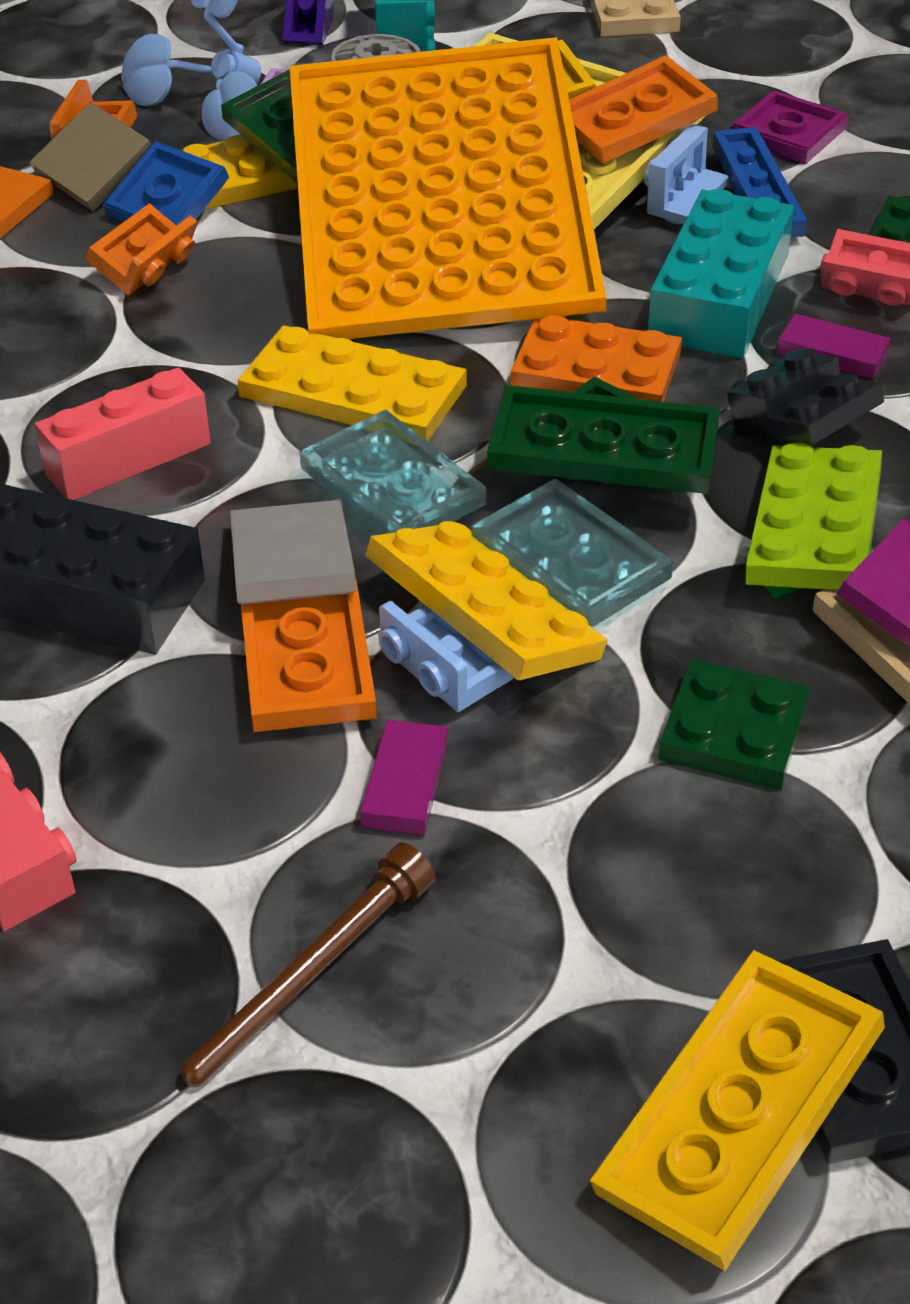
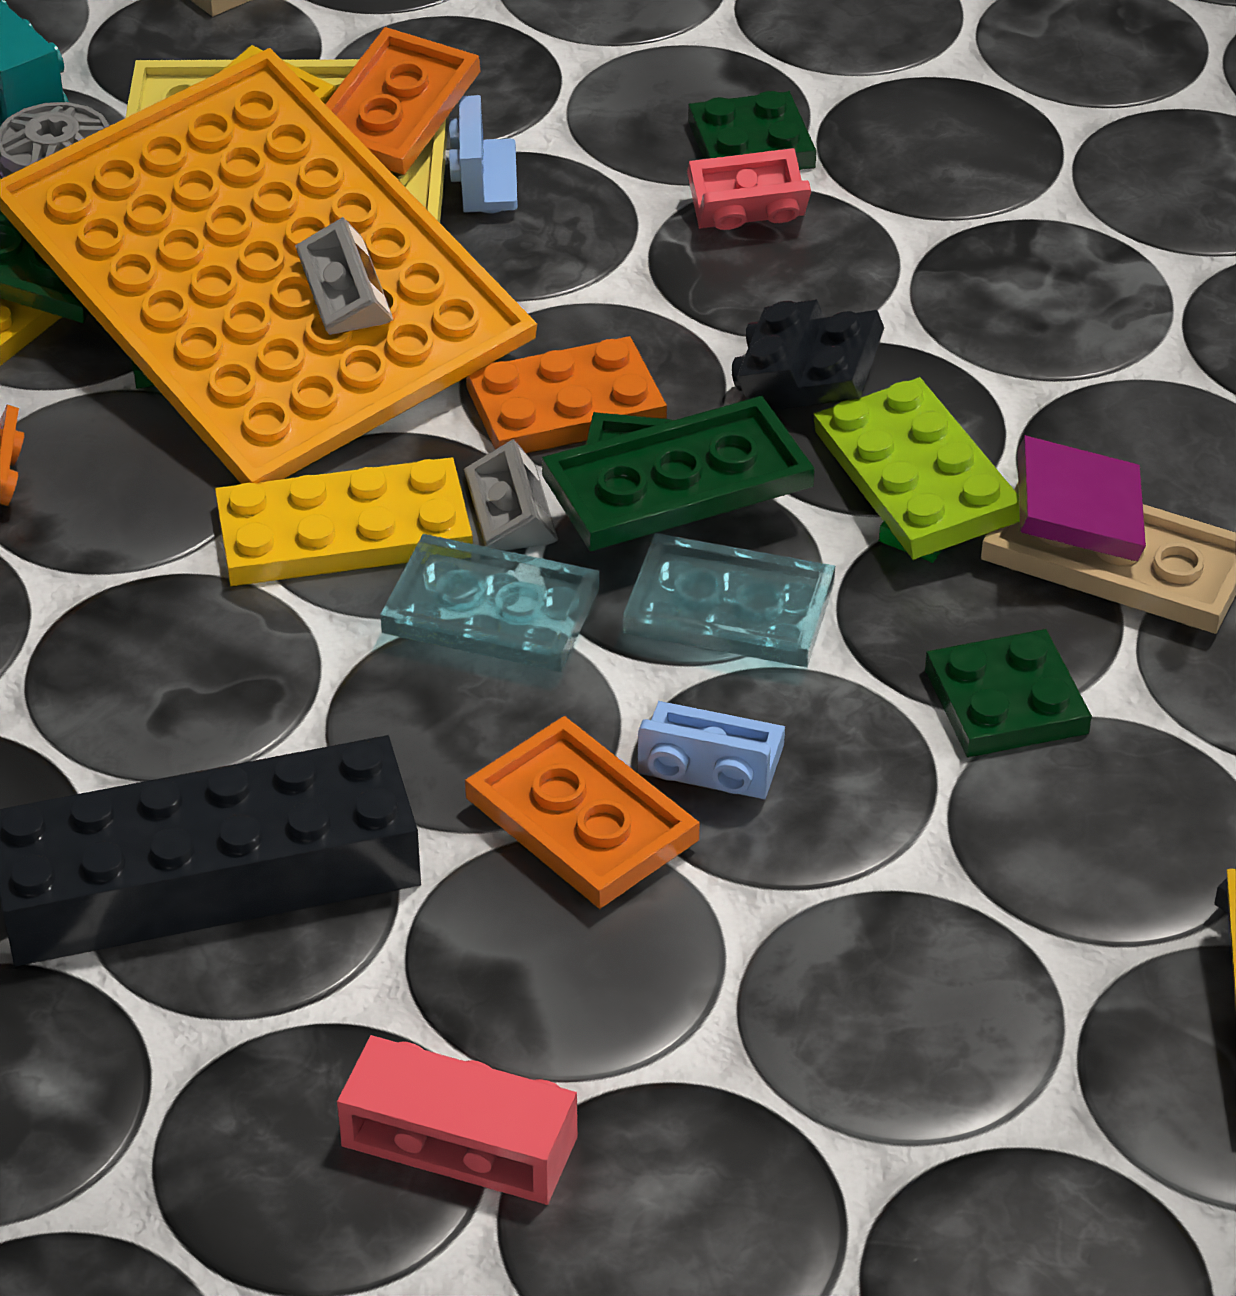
camera: 35 degrees left, 0 degrees up
coral brick [34,367,211,500] -> none
reddish brown piece [181,842,436,1087] -> none
light grey tile [230,500,356,605] -> none
magenta tile [360,719,448,836] -> none
yellow plate [365,521,608,681] -> none
teal brick [648,189,795,359] -> none
blue plate [712,127,807,238] -> none
magenta tile [730,90,849,165] -> none
magenta tile [777,314,891,380] -> none
none -> light grey slope [295,217,393,335]
none -> light grey slope [464,439,558,553]

